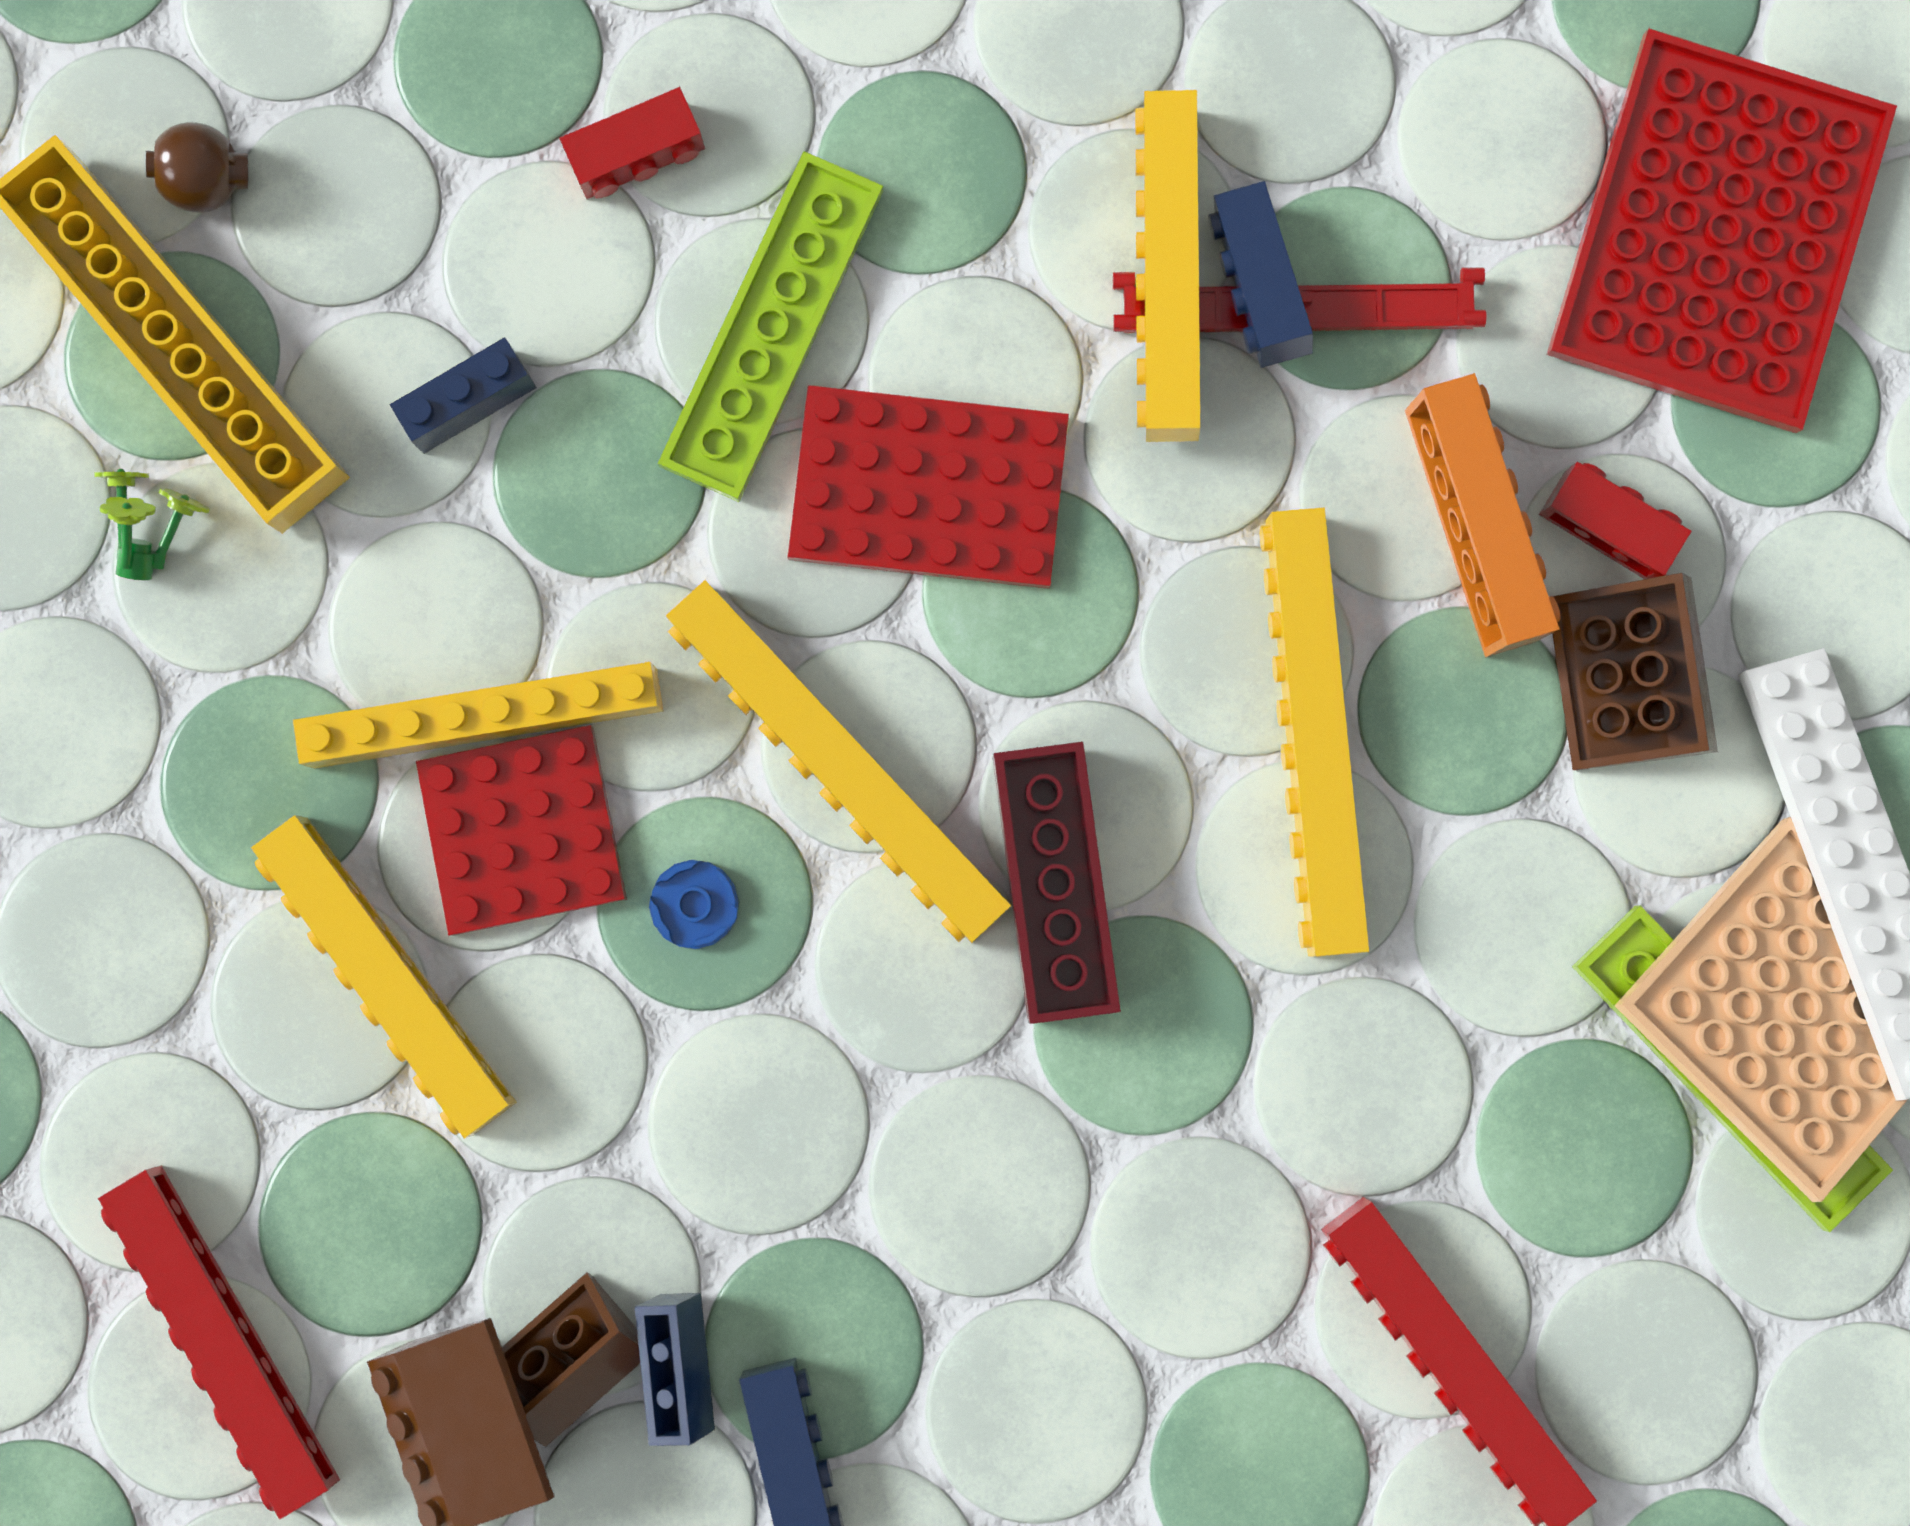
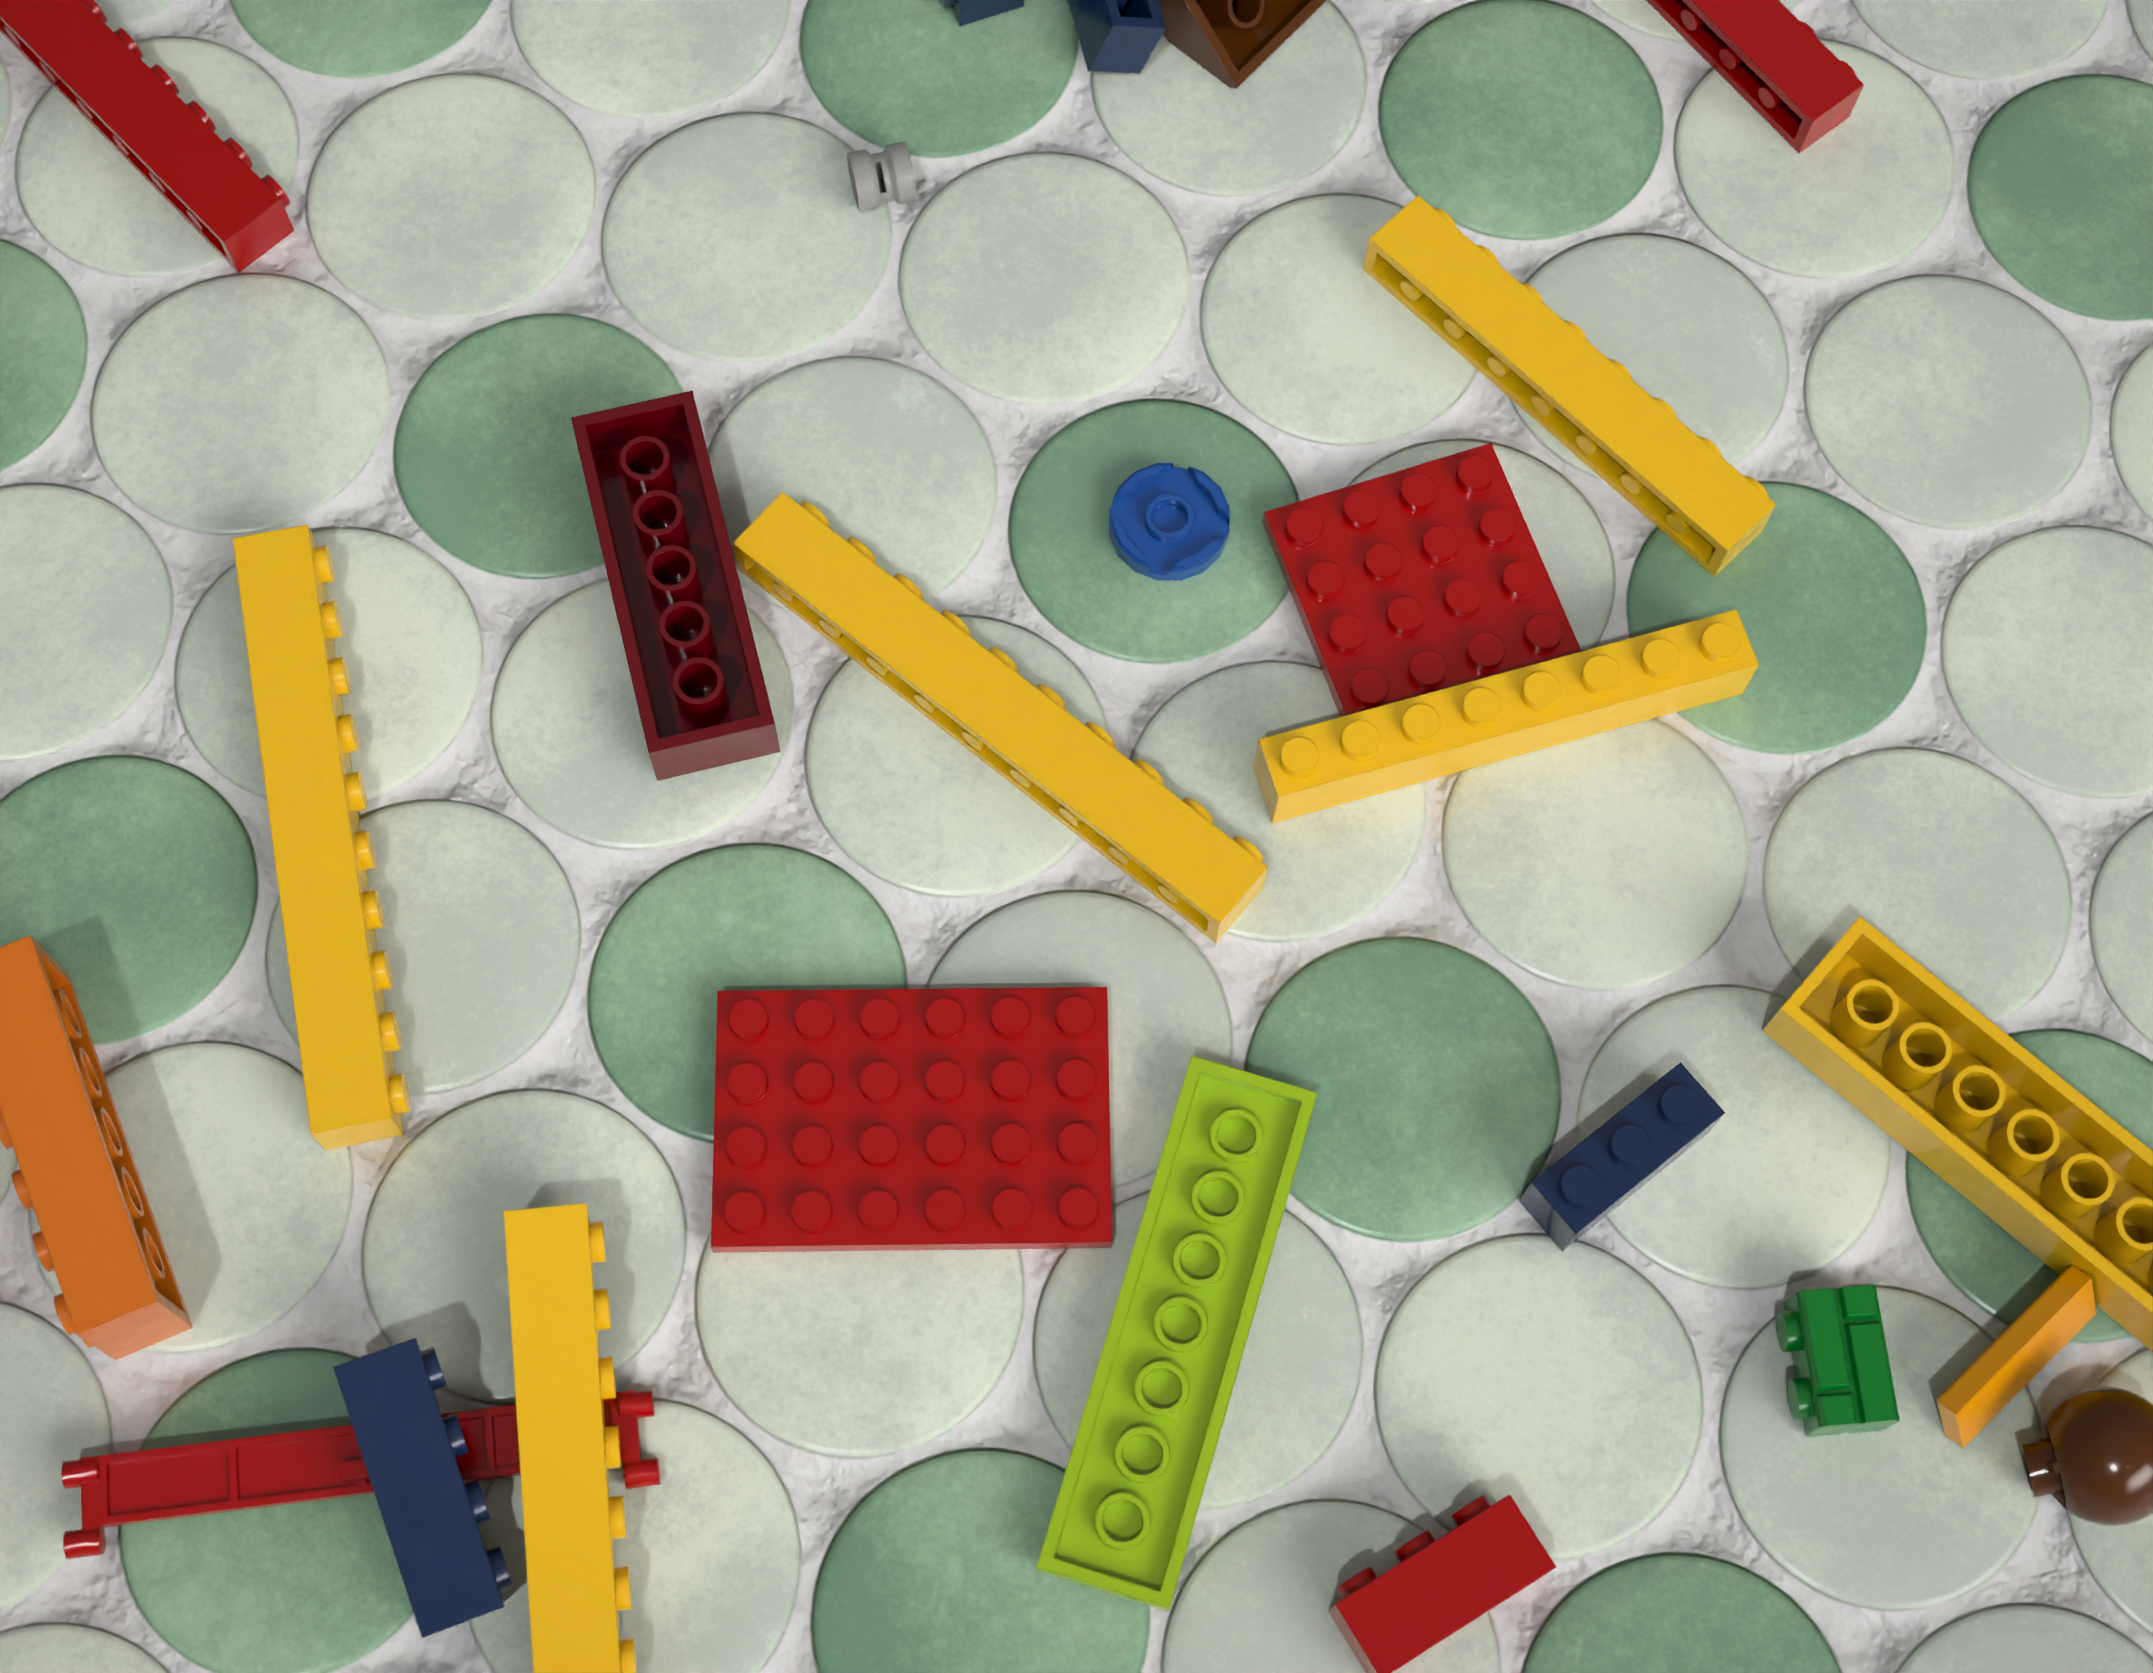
camera: 175 degrees right, 15 degrees down
plant [94,469,210,581] -> none
none -> light grey wheel [847,141,917,212]
none -> green brick [1776,1284,1900,1437]
none -> light orange tile [1937,1265,2097,1448]

